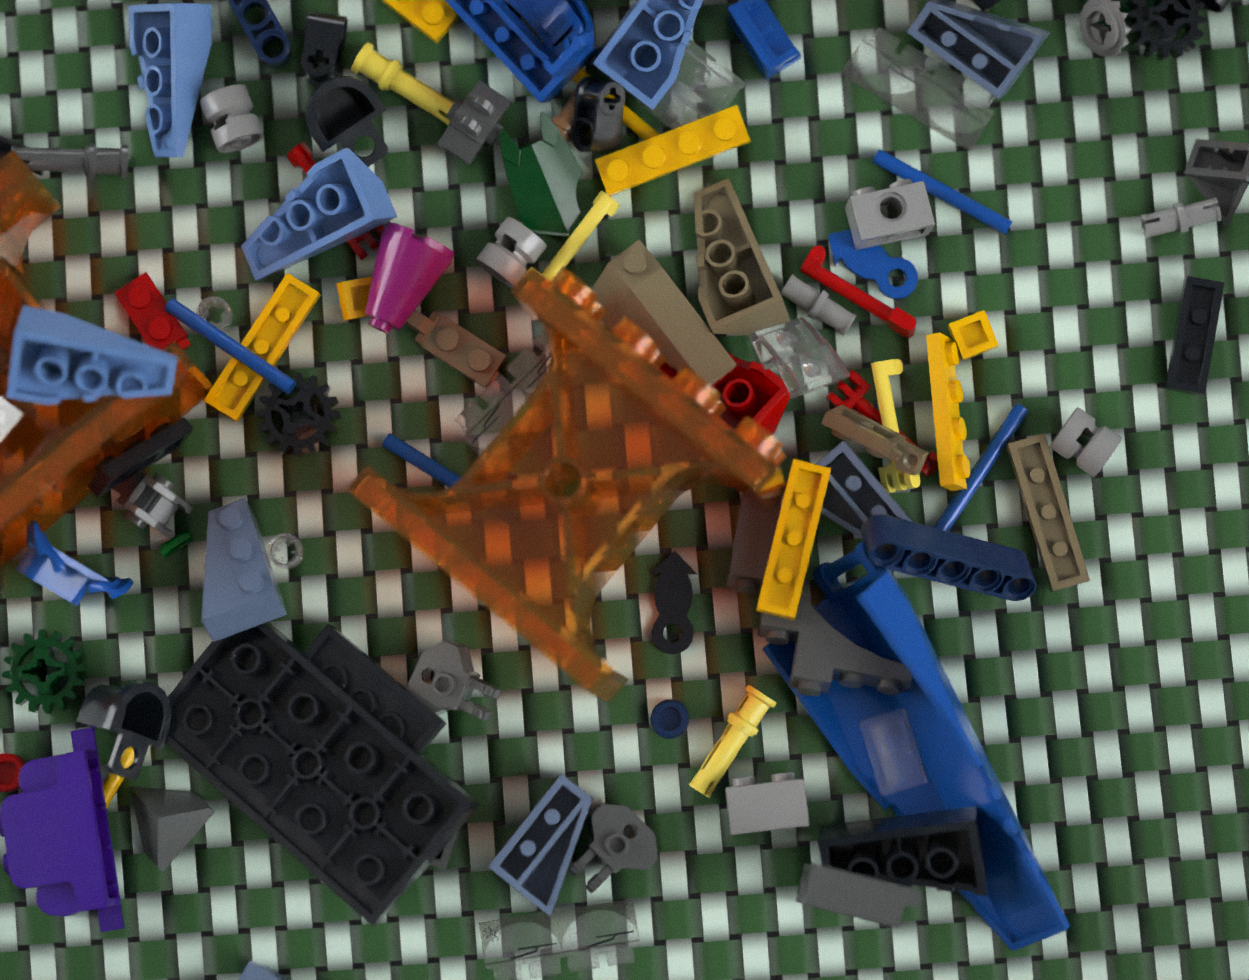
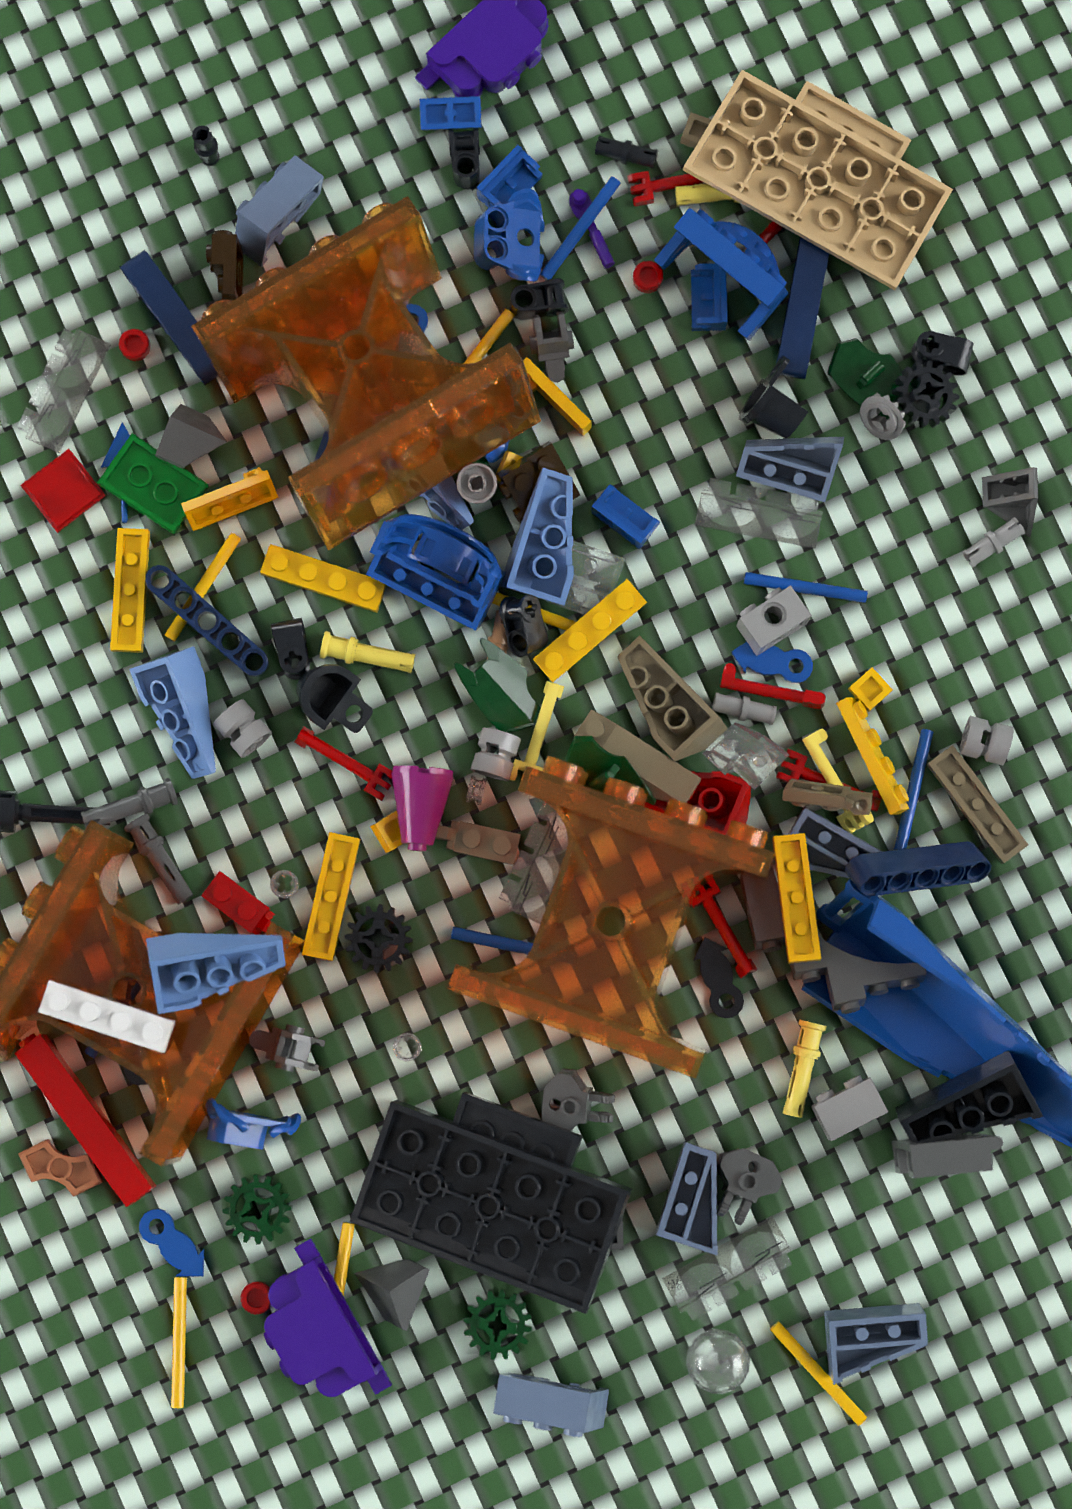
camera: 20 degrees left, 0 degrees up
black container [77,681,172,780] -> none
black plate [88,417,193,498] -> none
green piece [158,529,193,558] -> none
blue bar [164,298,297,394] -> none
sand blue wedge [201,498,287,642] -> none
medium blue wedge [241,148,397,281] -> none
dark grey hinge [438,81,512,167] -> none
dark blue tile [650,700,689,739] -> none
clear slope [860,708,928,796] -> none
black plate [1165,276,1224,396] -> none
none -> dark grey pin [124,814,194,905]
none -> dark green gear [463,1289,532,1360]
none -> clear bush [466,775,487,805]
none -> dark green shield [564,736,656,821]
none -> red hinge [683,874,757,979]

